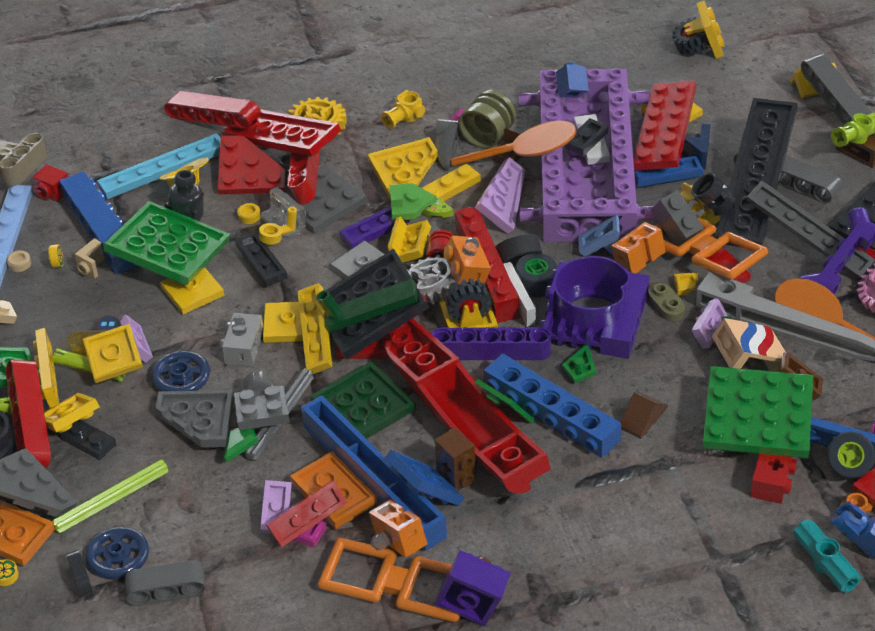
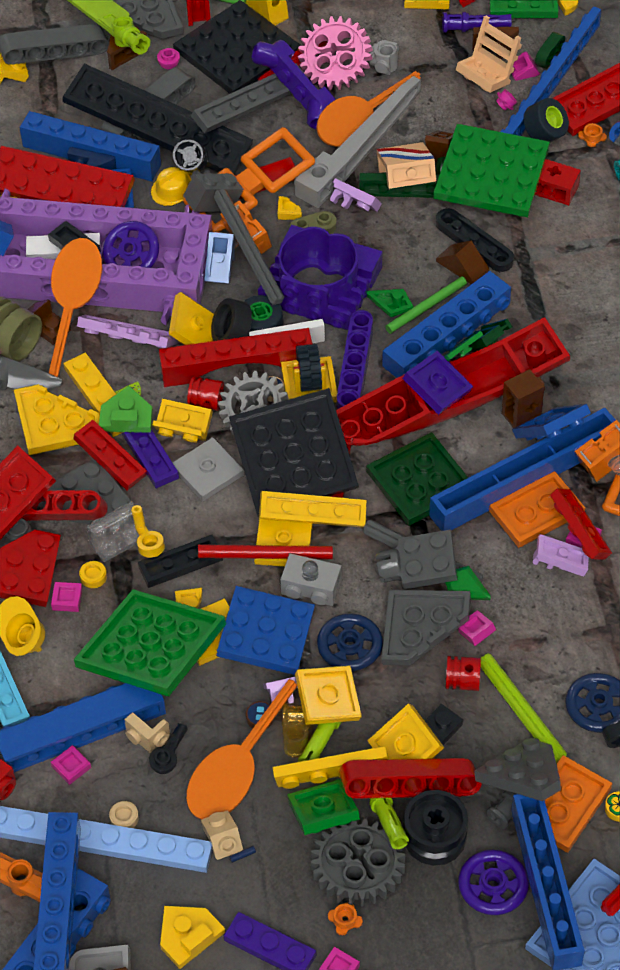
camera: 85 degrees left, 10 degrees up
yellow tile [48,244,63,268] -> none
black piece [164,170,204,221] -> none
dark green piece [316,278,418,333] -> none
orange piece [444,236,491,284] -> none
none -> blue brick [20,111,161,181]
none -> dark pink plate [51,582,83,612]
none -> dark pink tile [51,745,91,785]
none -> red plate [73,420,147,491]
none -> dark purple plate [103,221,159,268]
none -> black plate [149,723,188,774]
none -> dark pink plate [157,48,180,69]
none -> yellow plate [169,292,214,345]
none -> yellow tile [175,588,202,608]
none -> orange piece [187,679,297,820]
none -> red piece [198,545,333,560]
none -> dark grey axle [214,189,284,305]
none -> blue plate [216,586,315,675]
none -> bright green bar [385,276,467,334]
none -> dark purple plate [402,351,473,415]
none -> black plate [436,208,514,272]
none -> red piece [445,656,481,691]
none -> dark green plate [458,319,512,353]
none -> dark pink plate [458,610,496,646]

